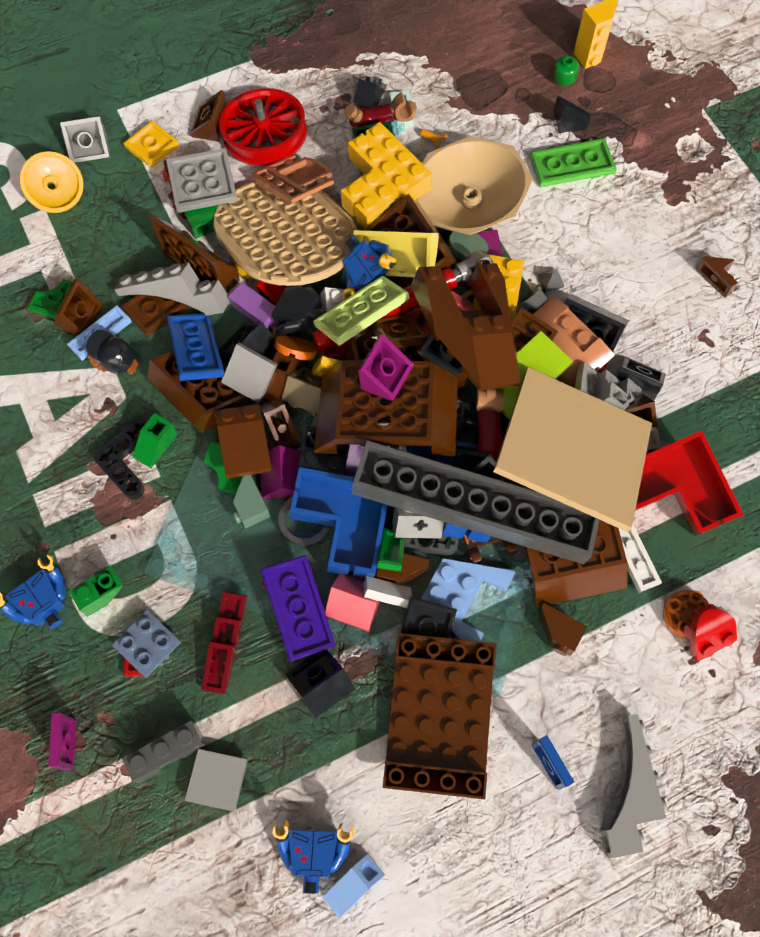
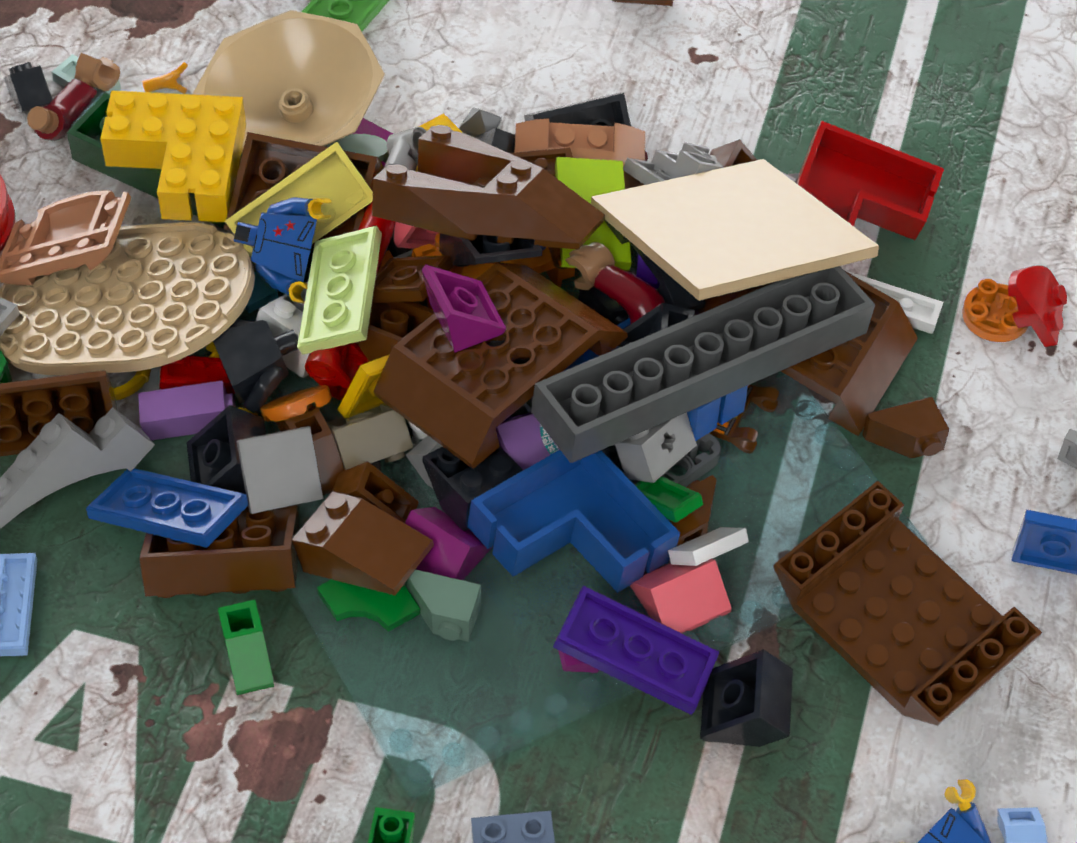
camera: 50 degrees left, 15 degrees down
black hair [86,330,139,374] -> none
black beam [94,419,147,500] -> none
reddish brown tile [121,295,190,337] -> none
dark red slope [201,591,248,694] -> none
flat silver piece [278,495,331,546] -> none
black tile [400,596,457,638] -> none
light blue wing [421,559,516,642] -> none
black slope [616,357,666,401] -> none

